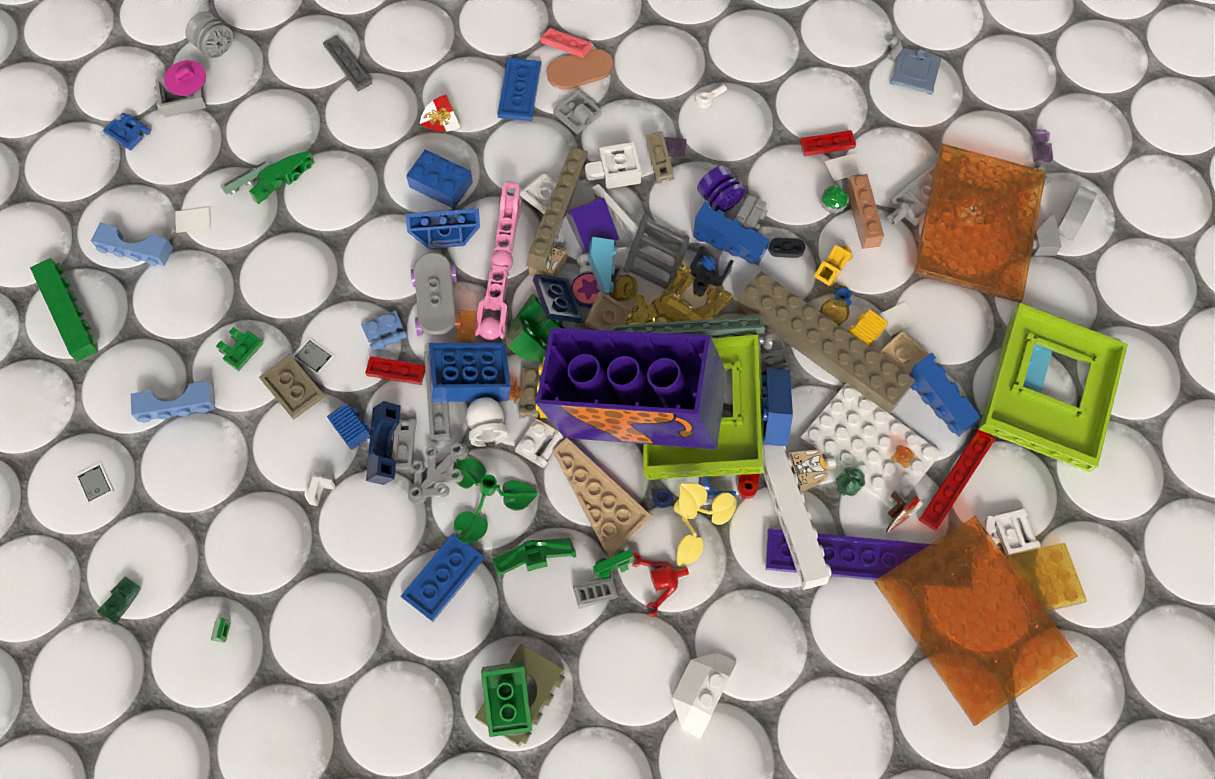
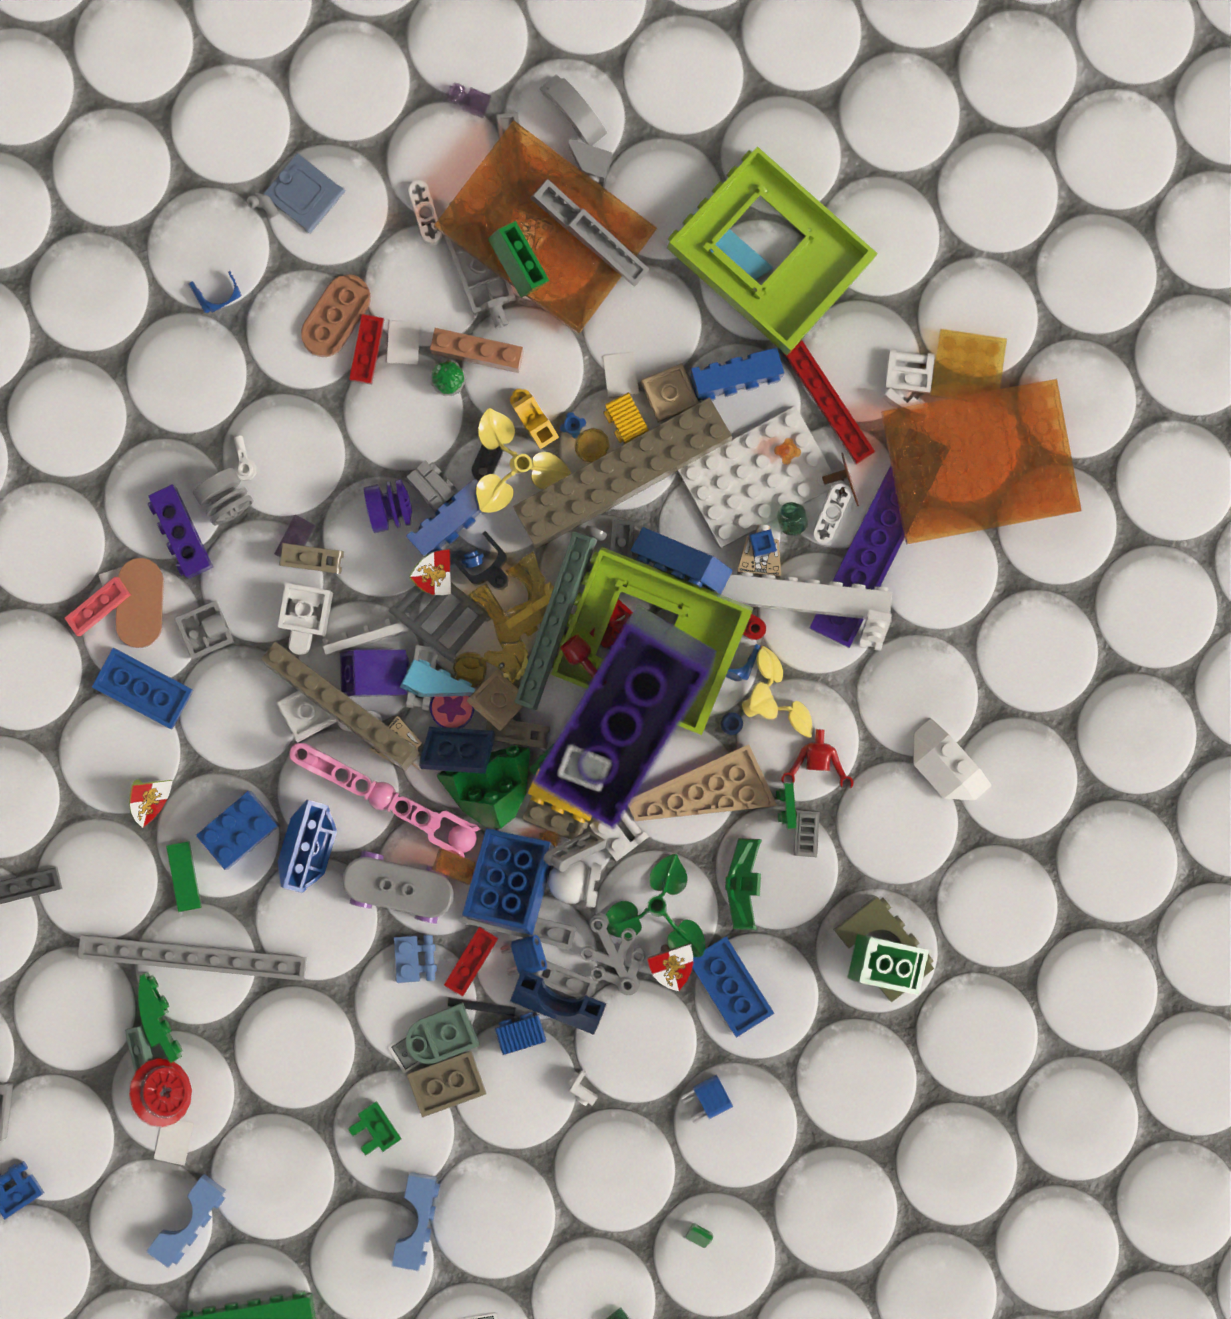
camera: 70 degrees left, 20 degrees up
none -> light grey plate [78,935,307,981]
none -> red piece [129,1058,192,1127]
none -> dark purple brick [148,484,214,579]
none -> green tile [166,841,202,912]
none -> blue helmet [189,271,242,313]
none -> light grey wheel [193,468,253,526]
none -> nougat tile [301,275,371,357]
none -> sand green plate [406,1003,480,1064]
none -> white beam [409,181,442,245]
none -> shield [409,549,451,595]
none -> black bar [447,997,516,1016]
none -> light yellow plant [476,408,571,513]
none -> green brick [488,221,550,298]
none -> blue piece [500,935,547,976]
none -> light grey slope [530,179,650,287]
none -> light grey plate [544,831,606,872]
none -> sticker [558,745,611,791]
none -> shield [647,943,693,991]
none -> blue piece [681,1074,733,1124]
none -> blue tile [749,529,777,557]
none -> white beam [813,480,851,543]
none -> white plate [859,610,892,651]

